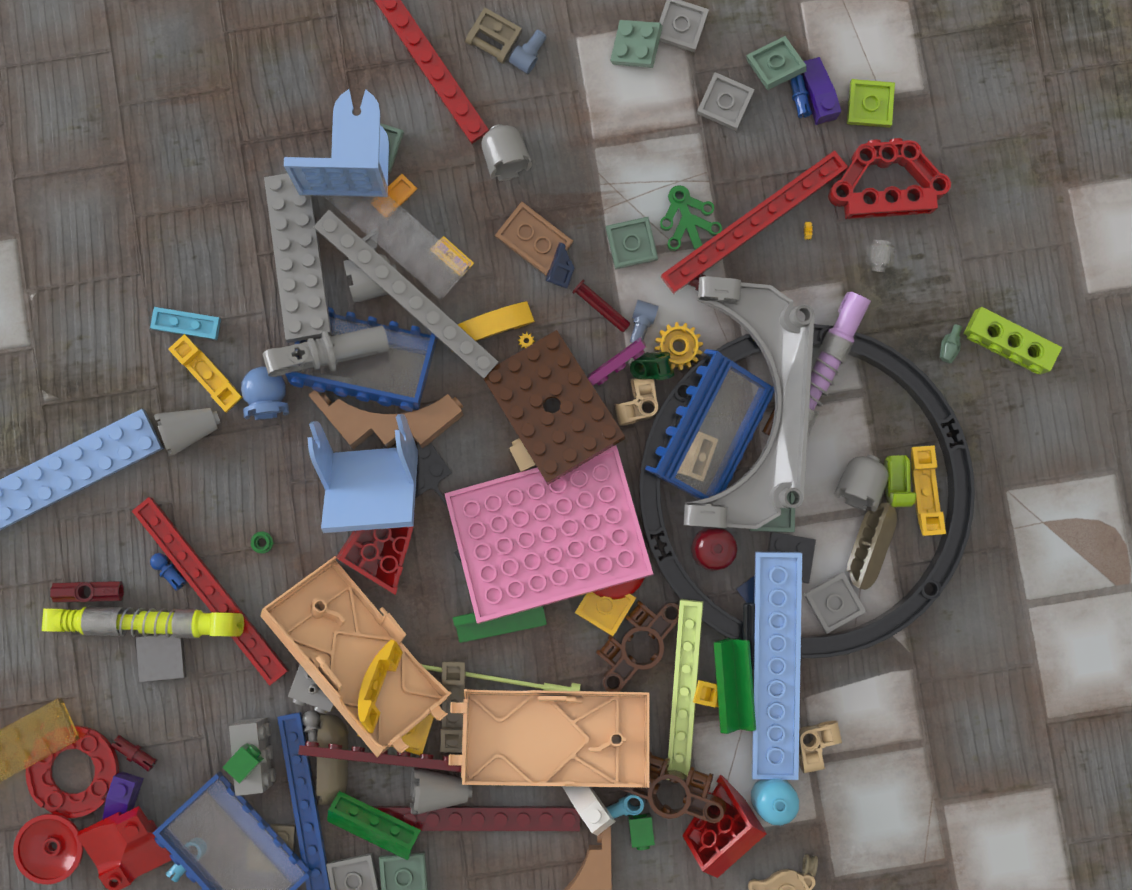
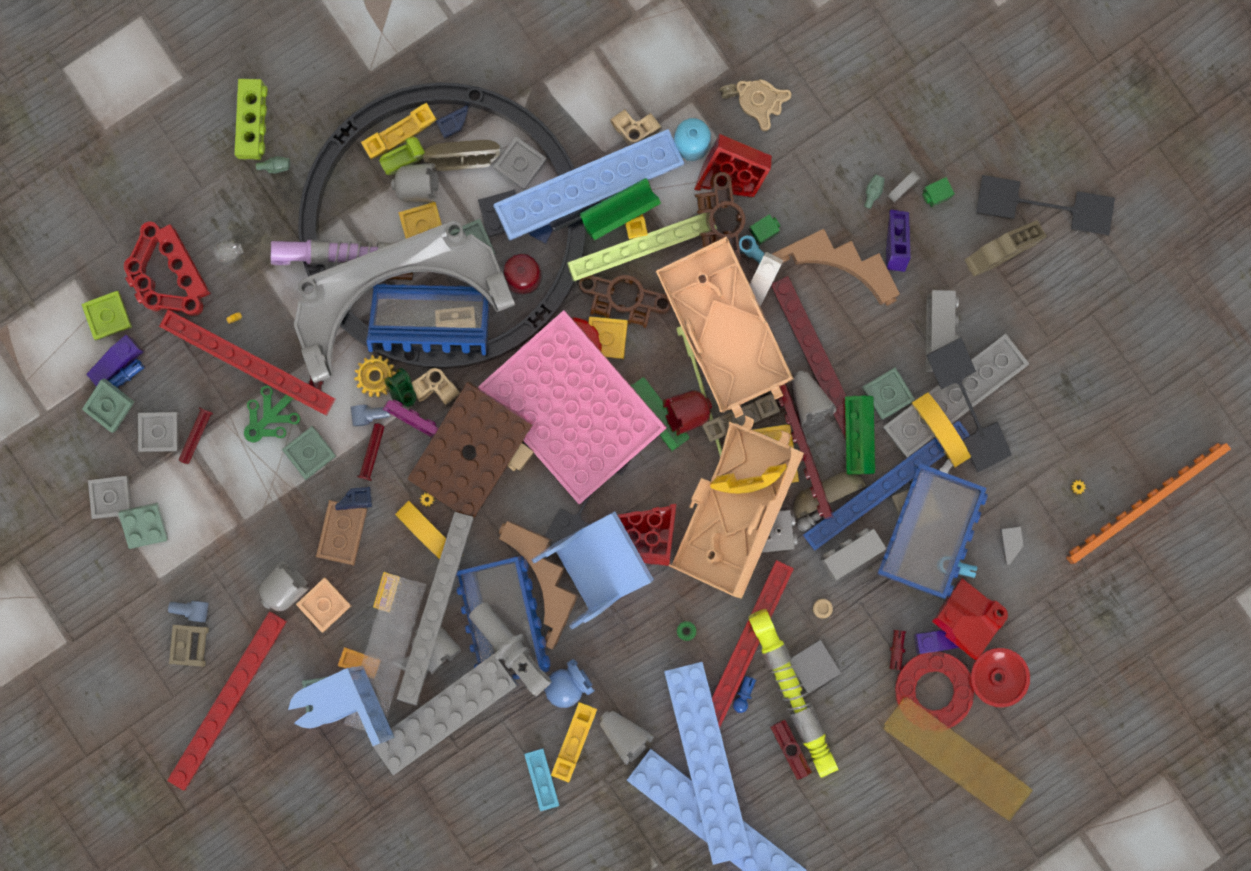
camera: 115 degrees left, 0 degrees up
green brick [222,743,264,784] -> none
none -> dark red axle [179,407,214,464]
none -> light nougat plate [296,578,352,633]
none -> yellow plate [398,202,442,239]
none -> dark blue tile [436,105,469,139]
none -> dark red cylinder [663,390,712,436]
none -> light blue plate [664,662,751,865]
none -> tan tile [813,599,833,618]

